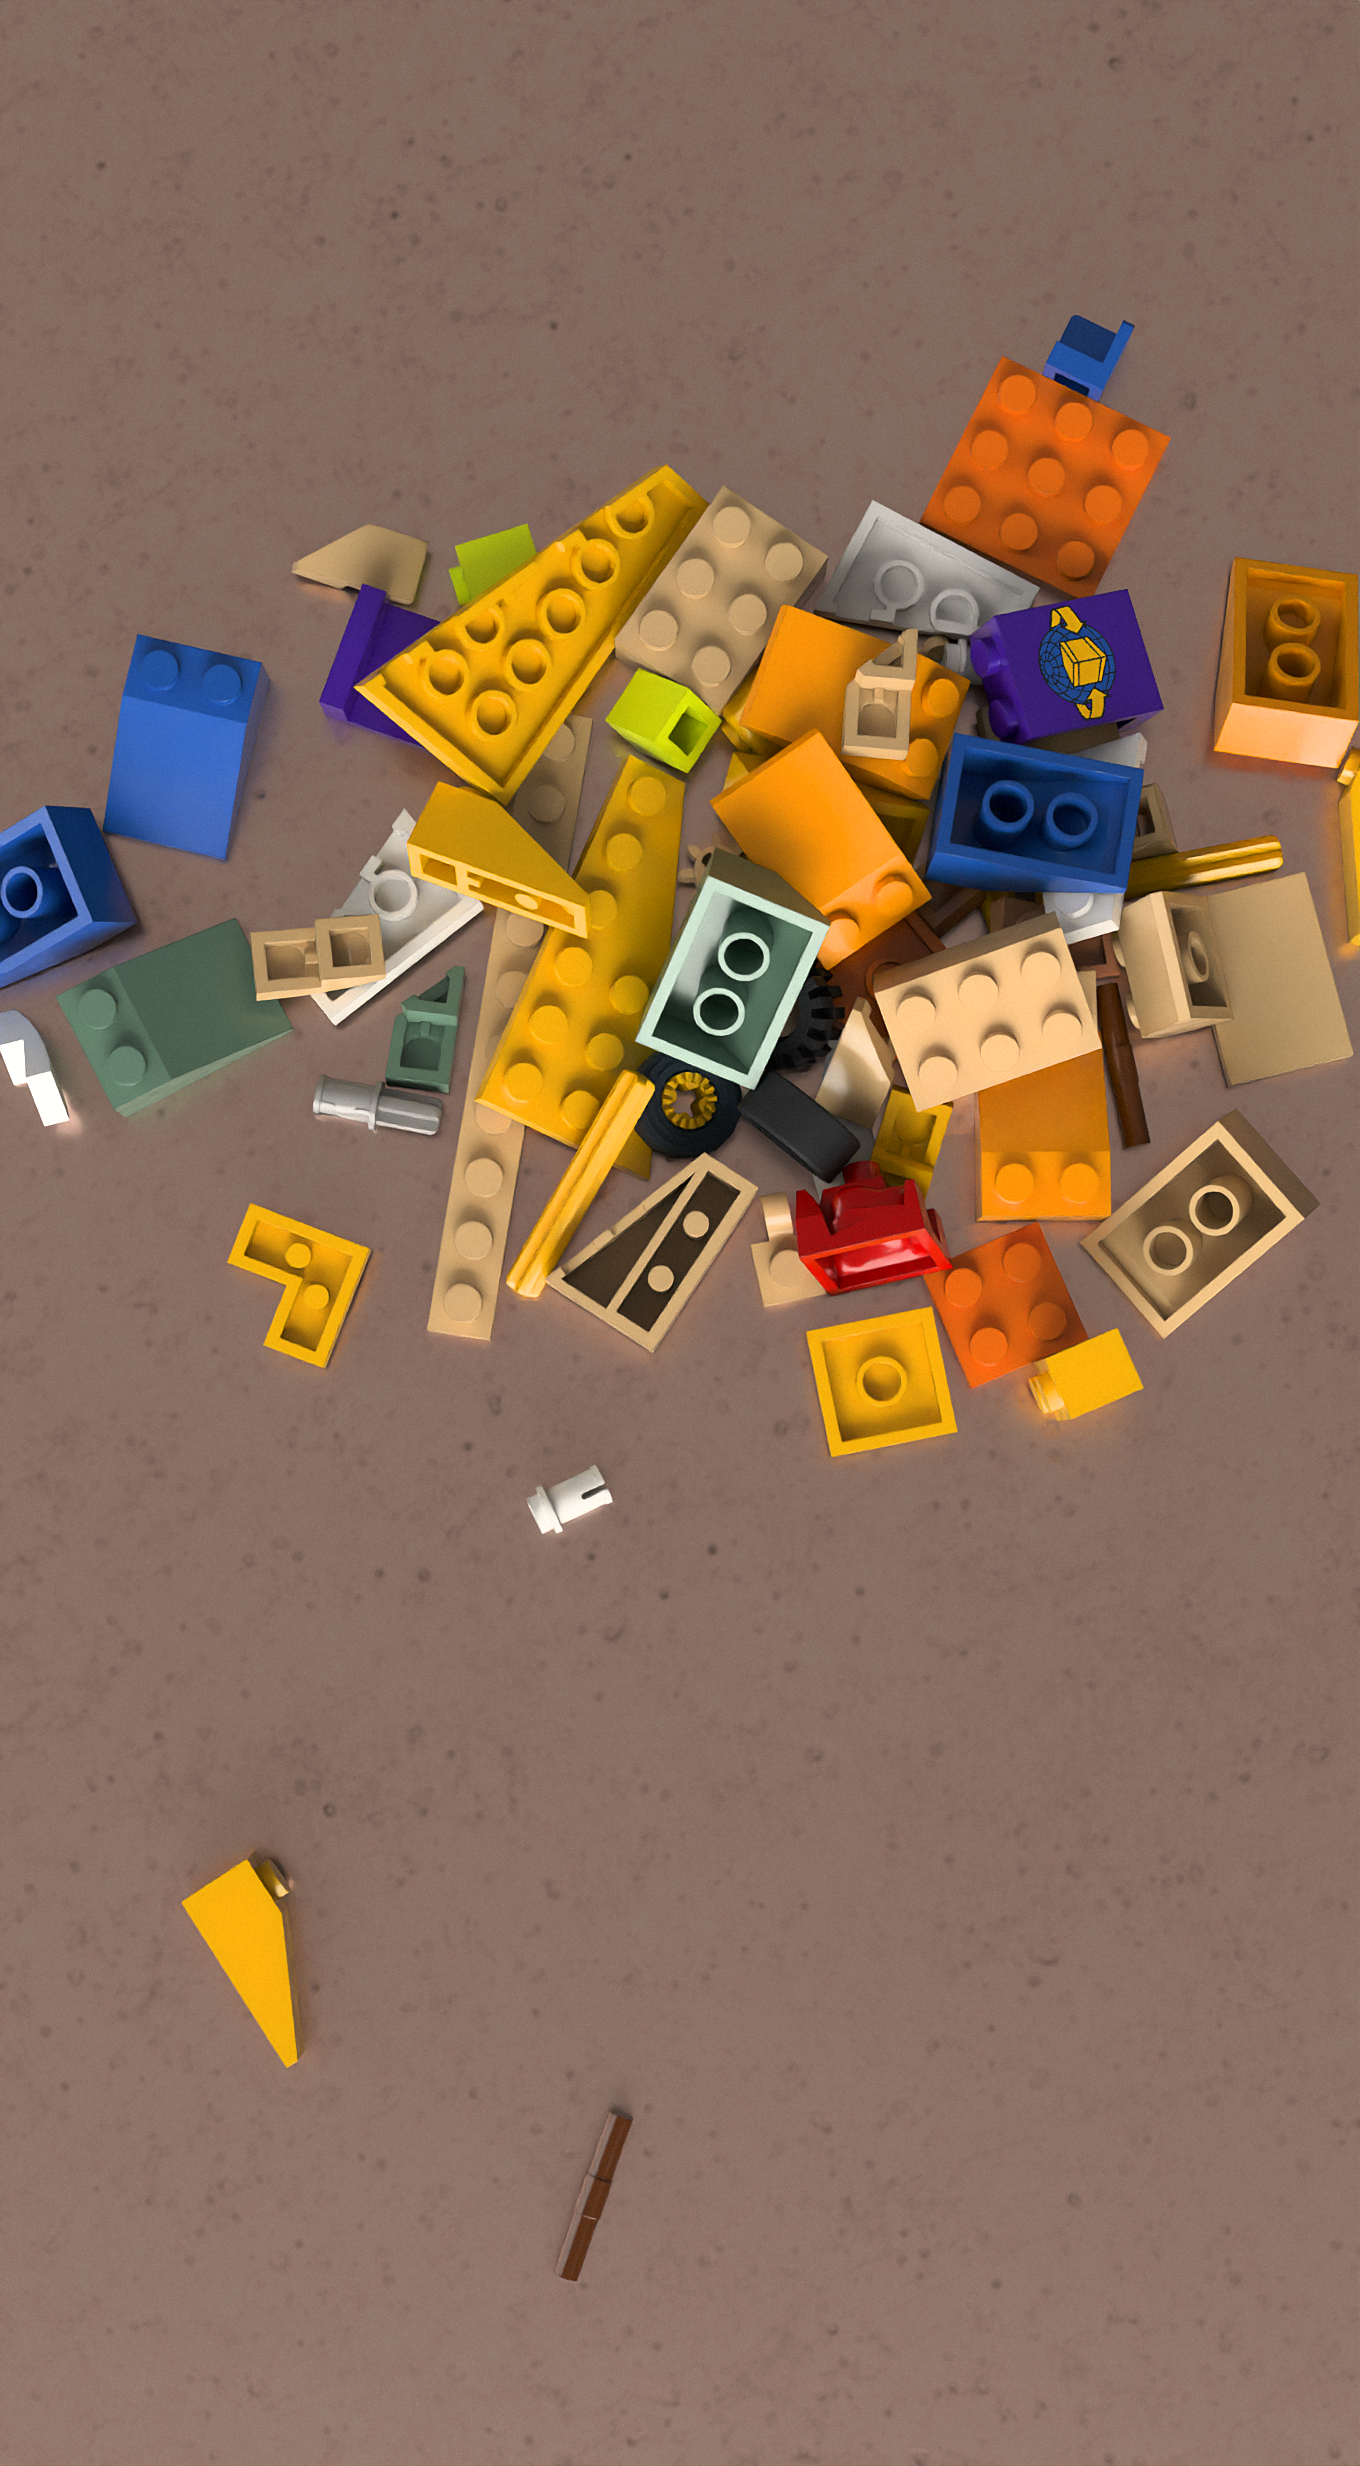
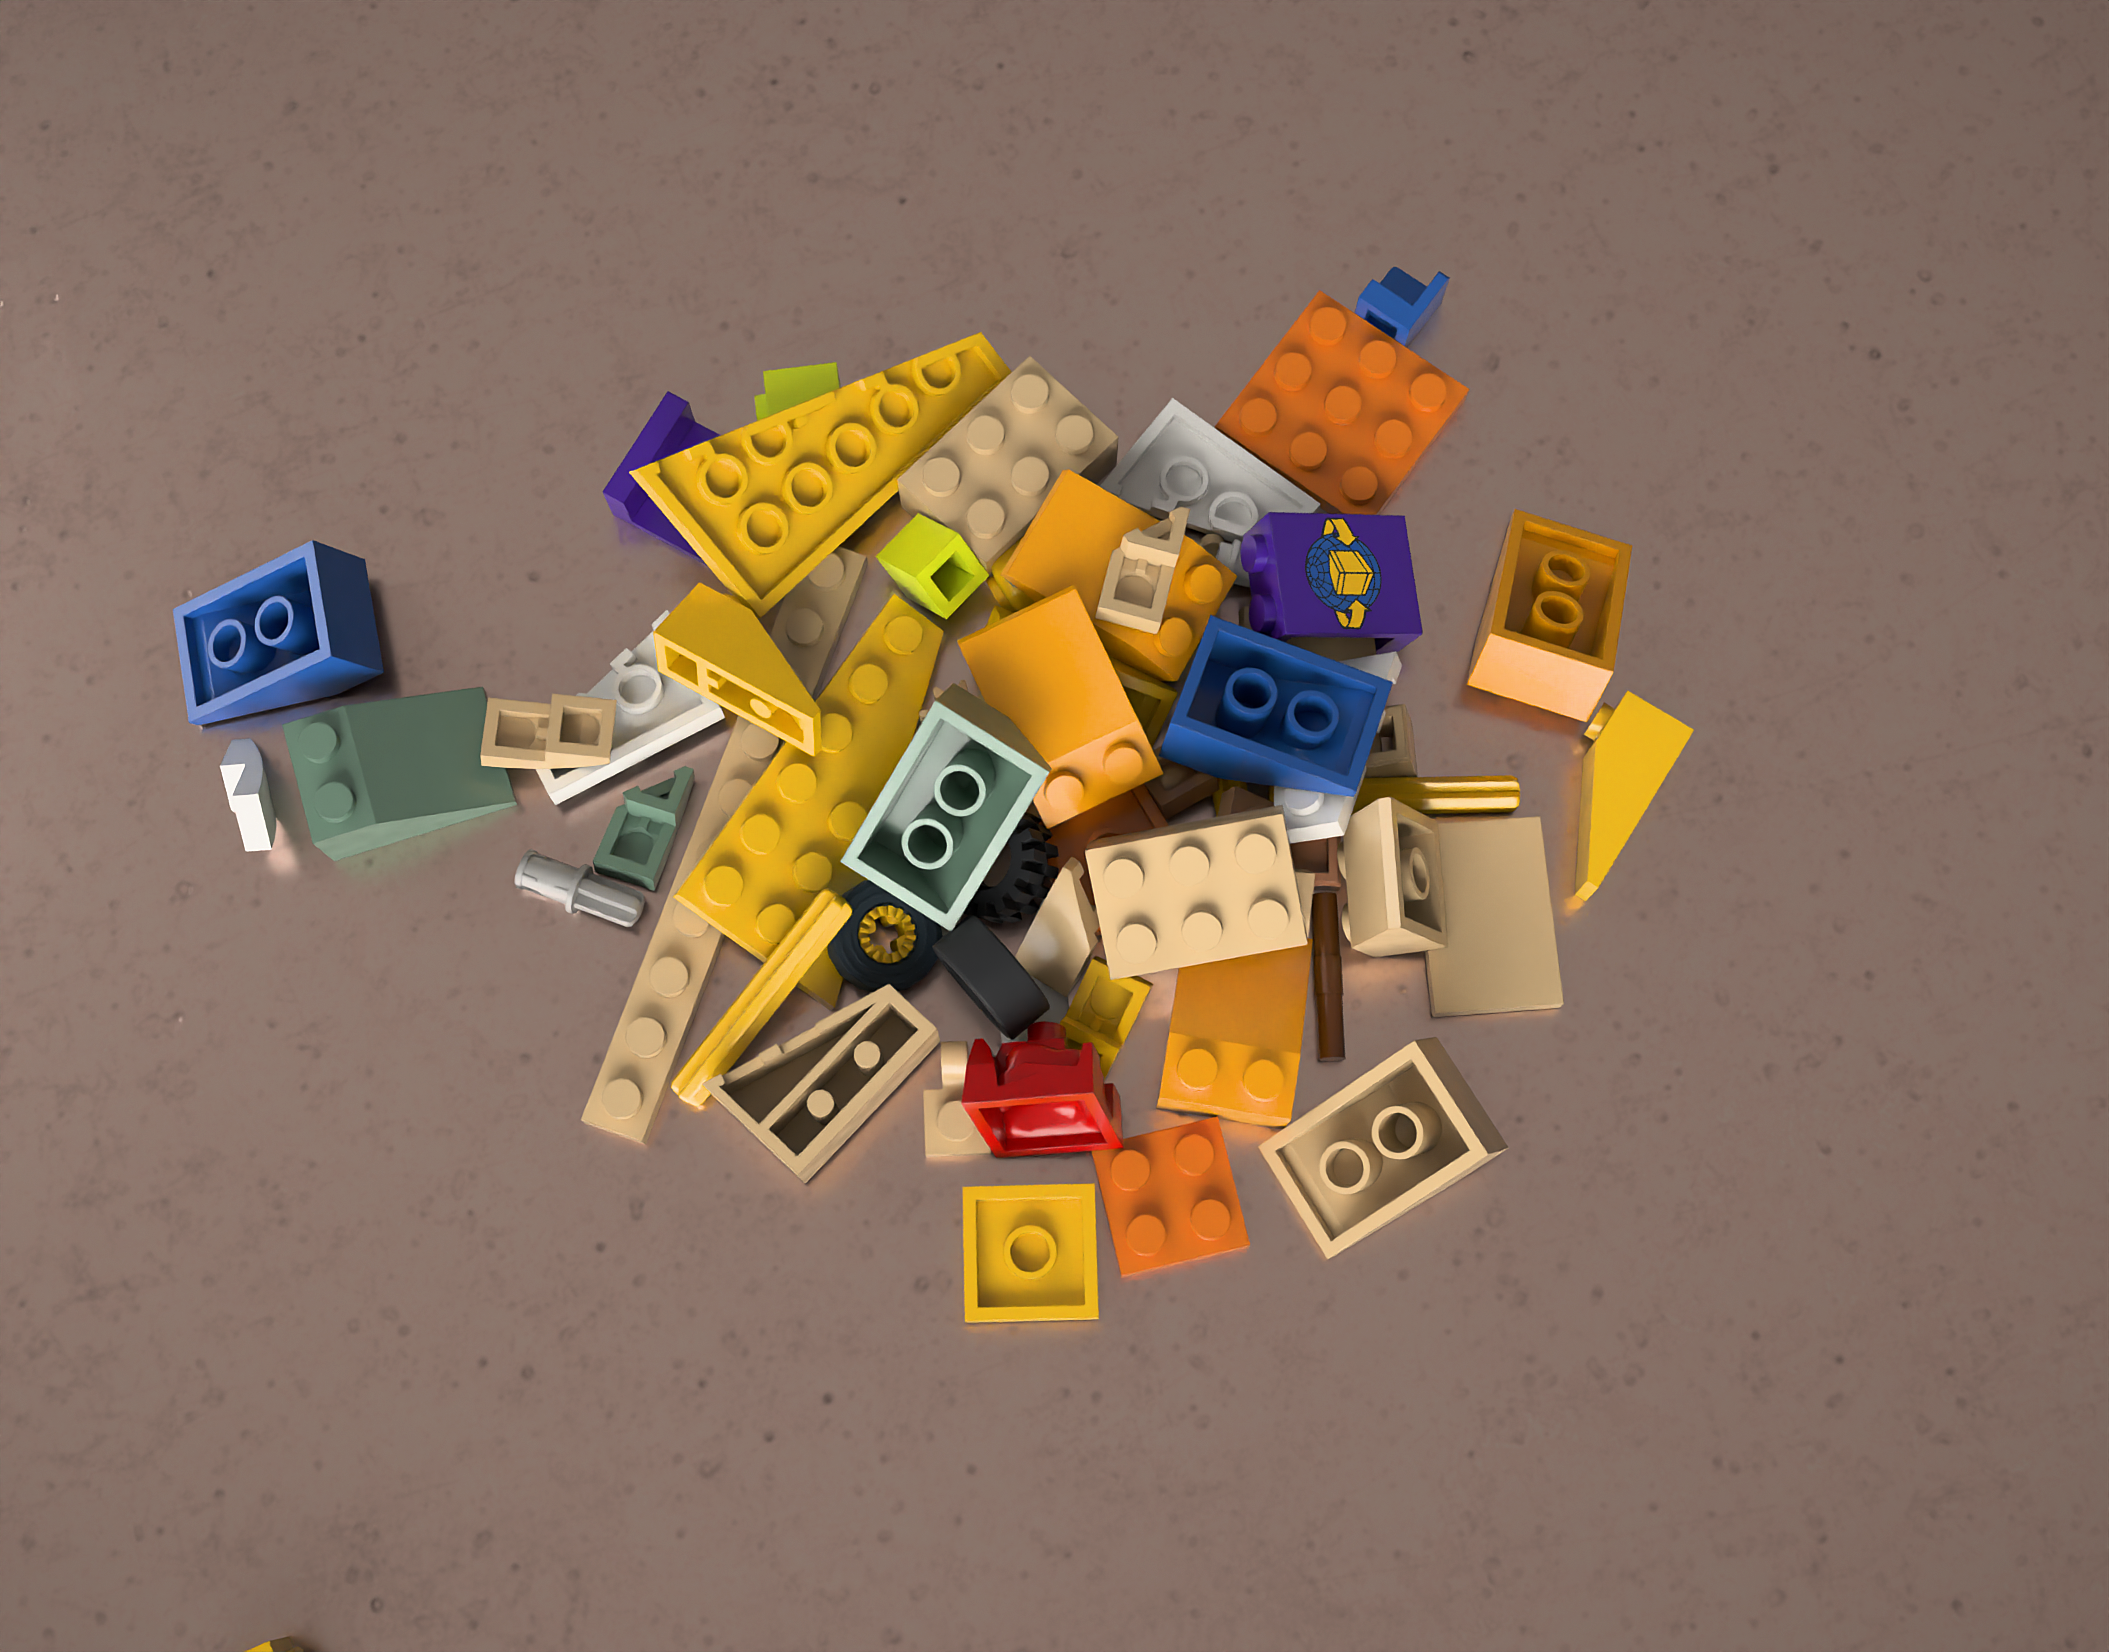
camera: 10 degrees right, 10 degrees down
blue slope [102,634,270,861] -> none
yellow plate [227,1203,371,1369] -> none
tan slope [291,523,429,606] -> none
white pin [526,1465,613,1534] -> none
yellow brick [1028,1328,1144,1421] -> none

